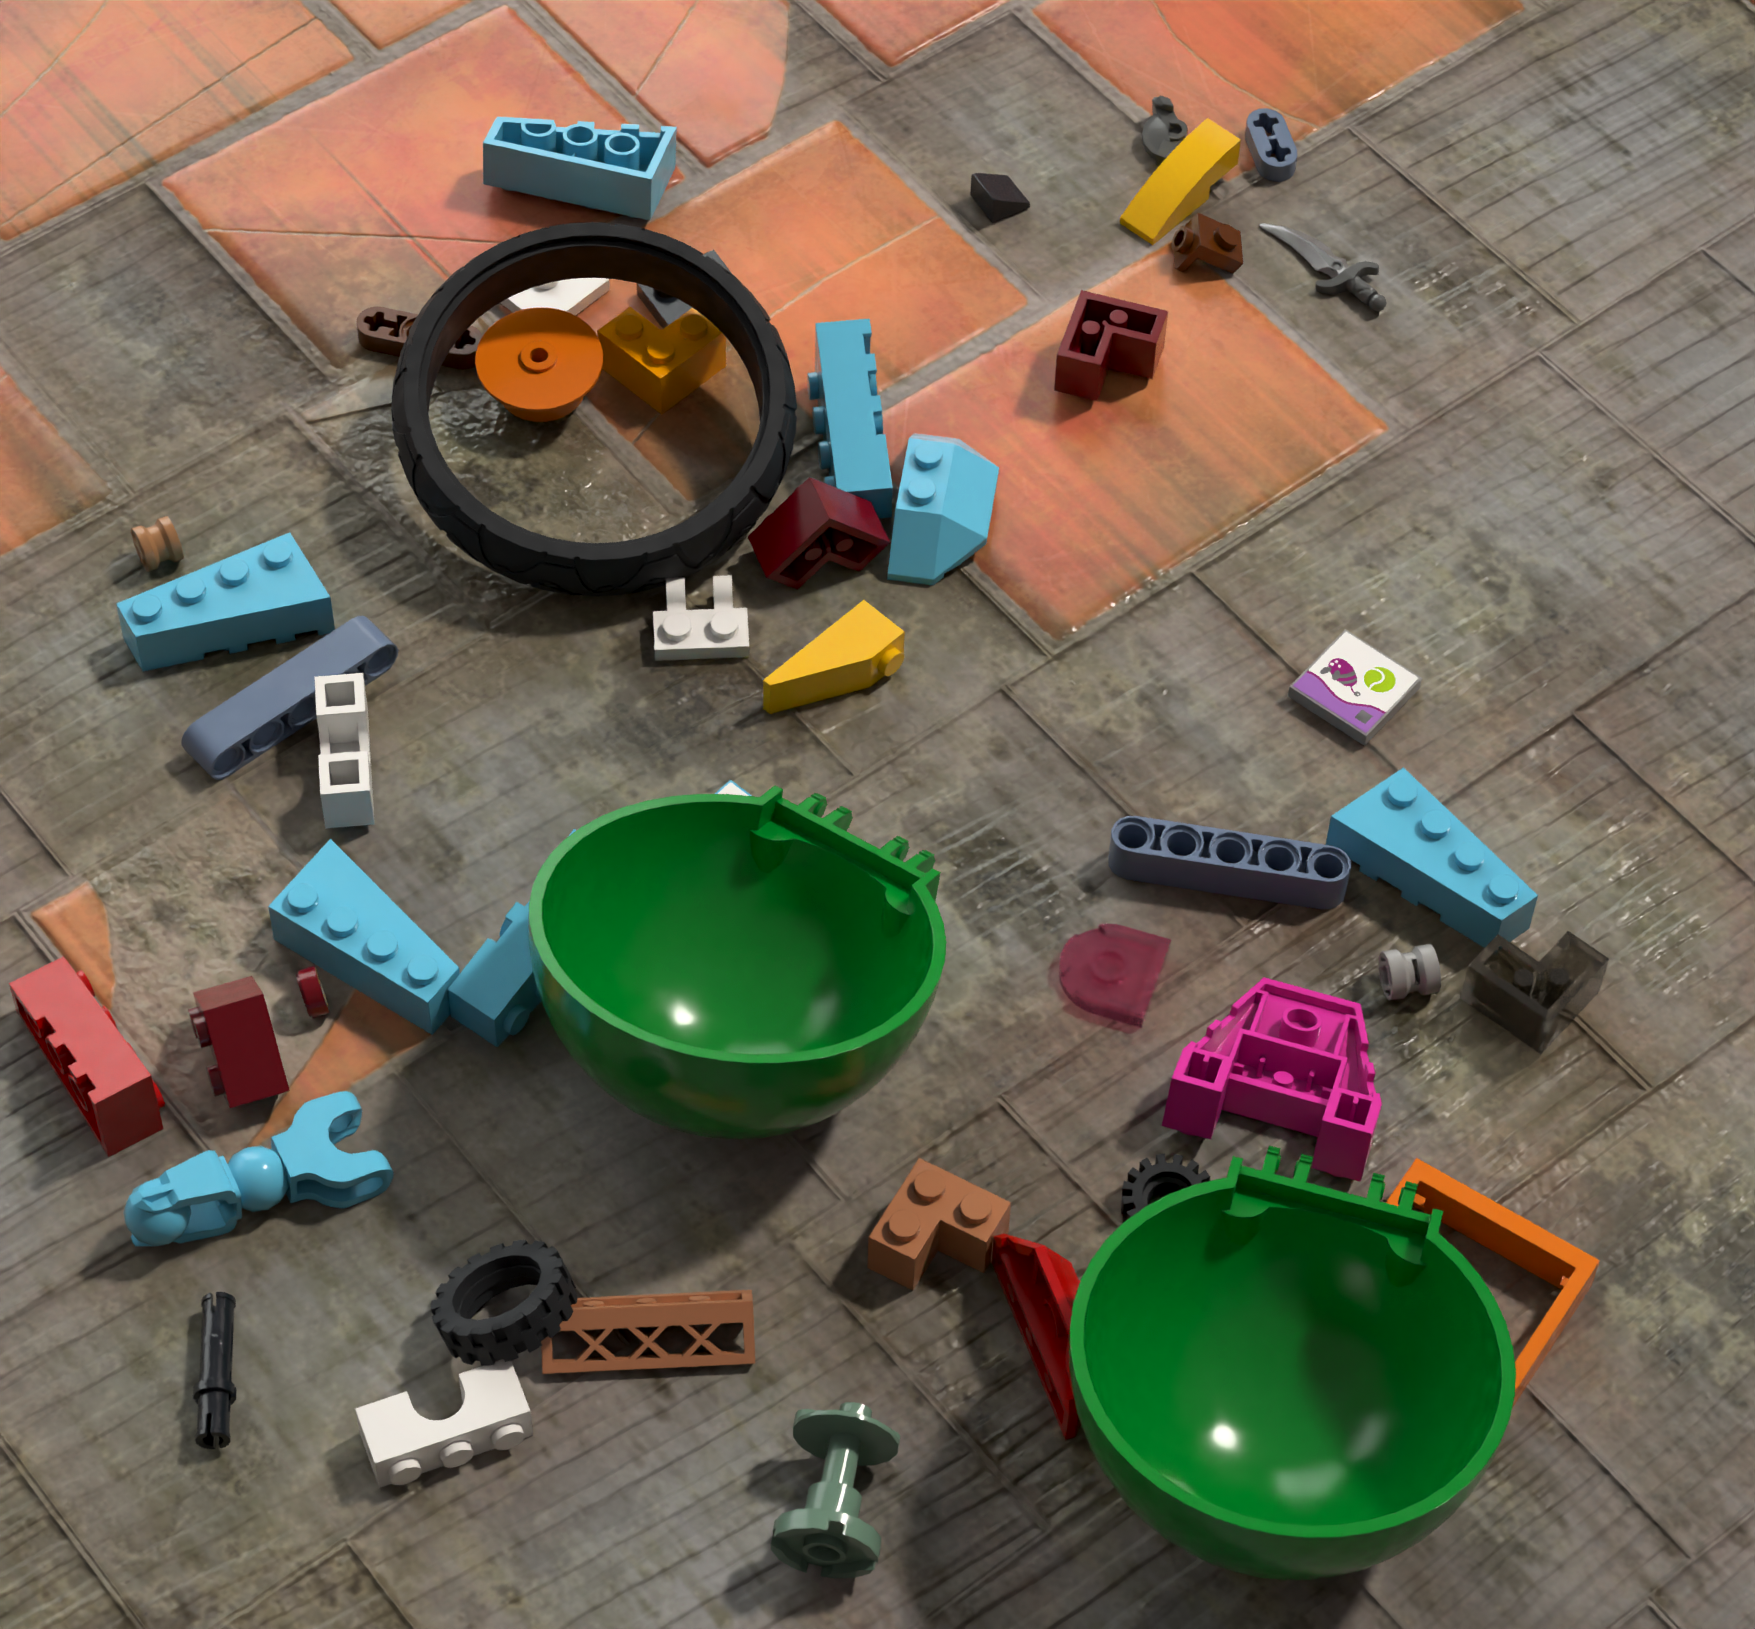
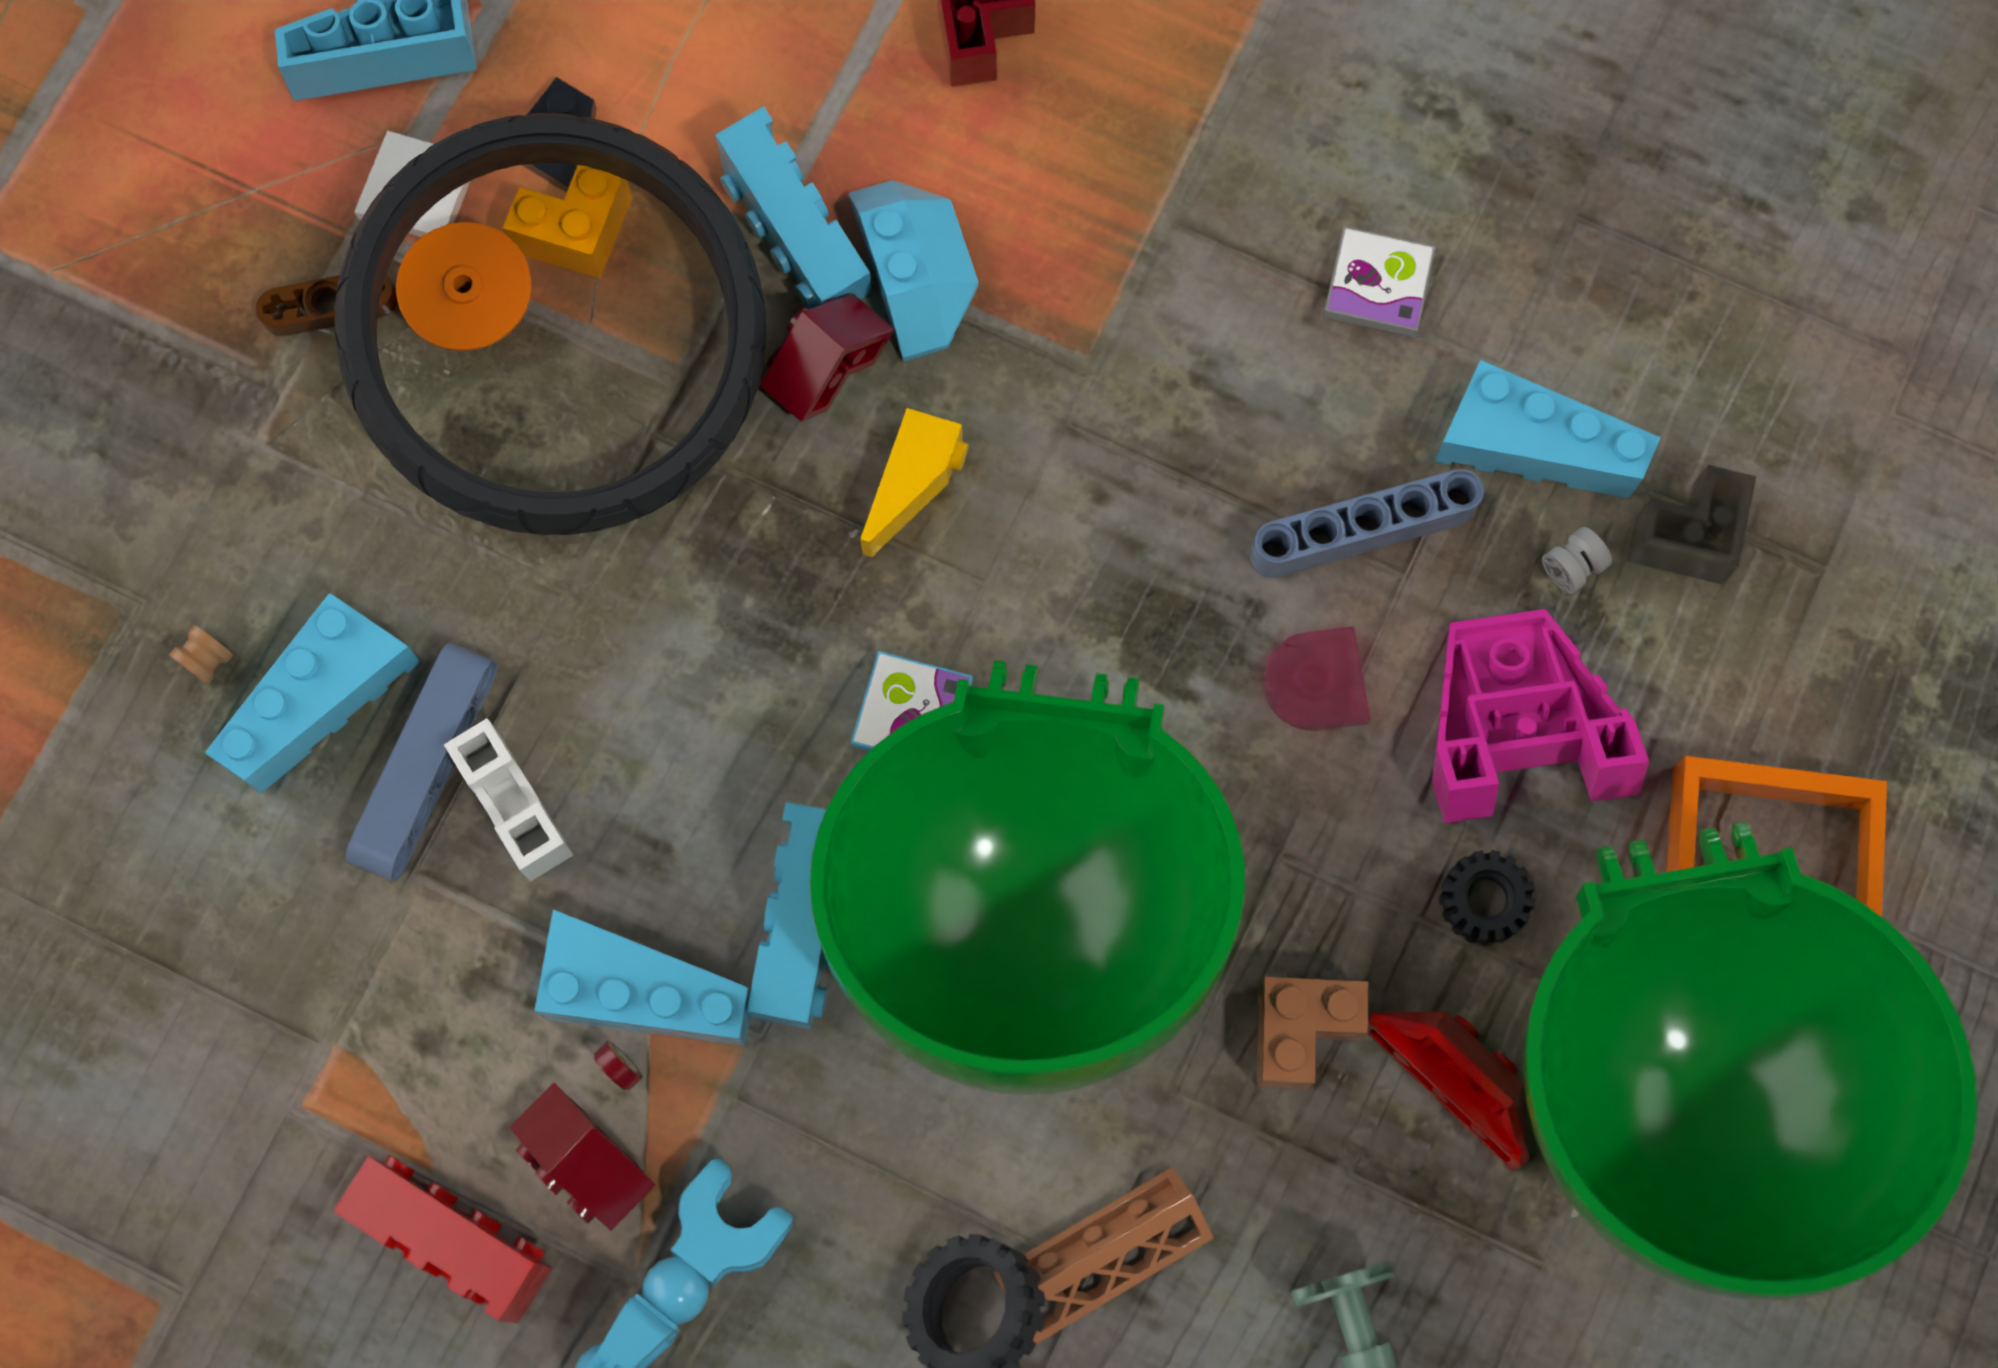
camera: 25 degrees left, 20 degrees up
white plate [653,575,749,661] -> none

